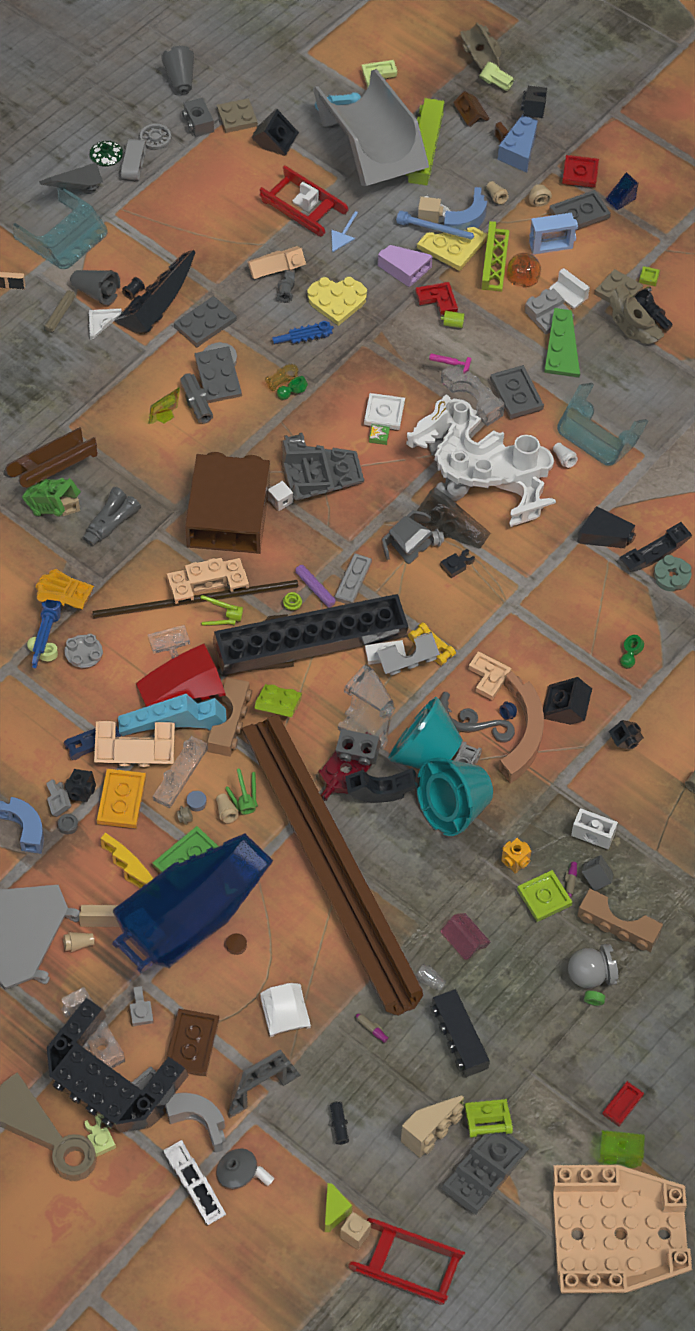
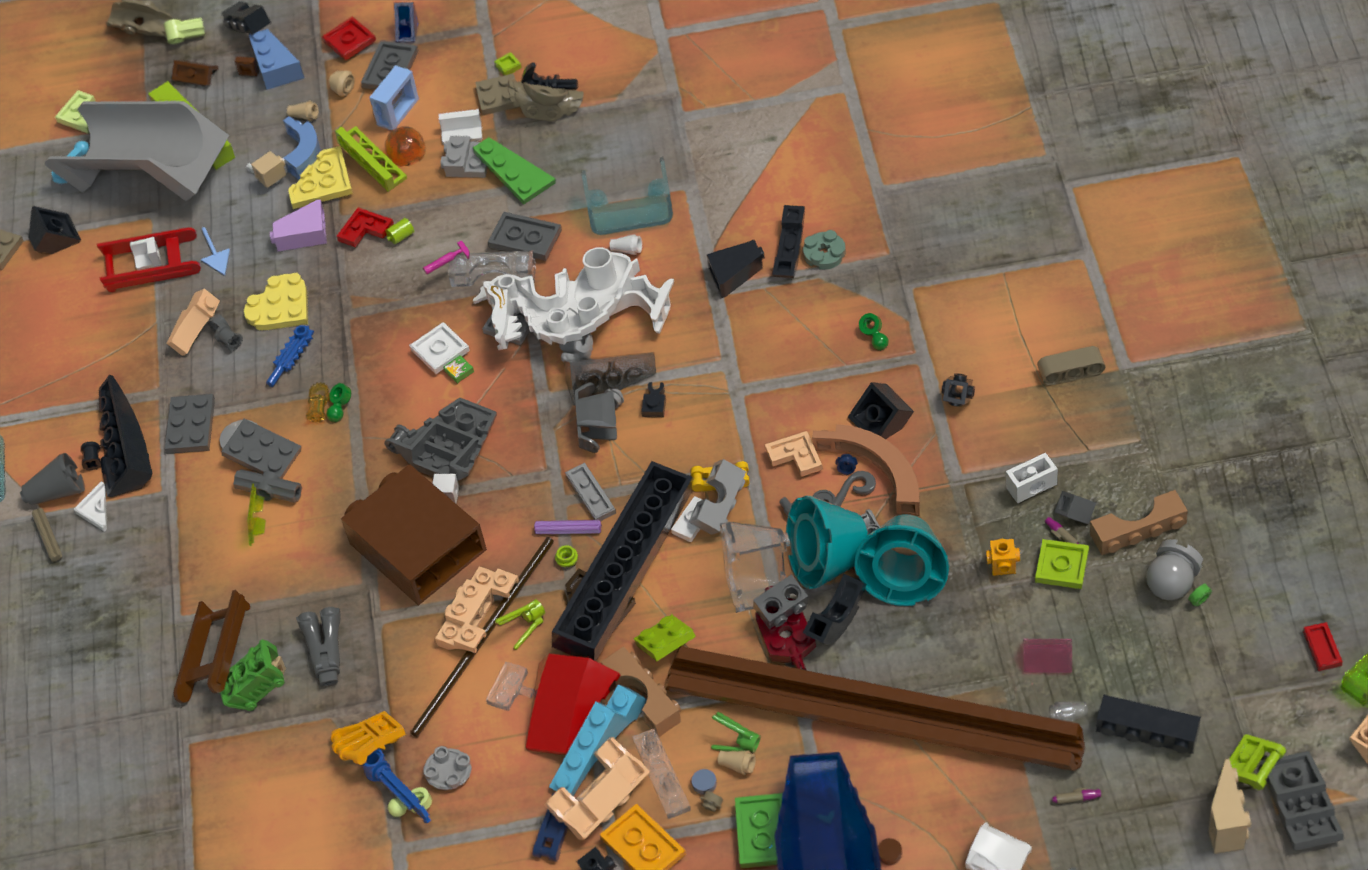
camera: 40 degrees left, 5 degrees down
medium blue piece [397,210,474,240] -> none

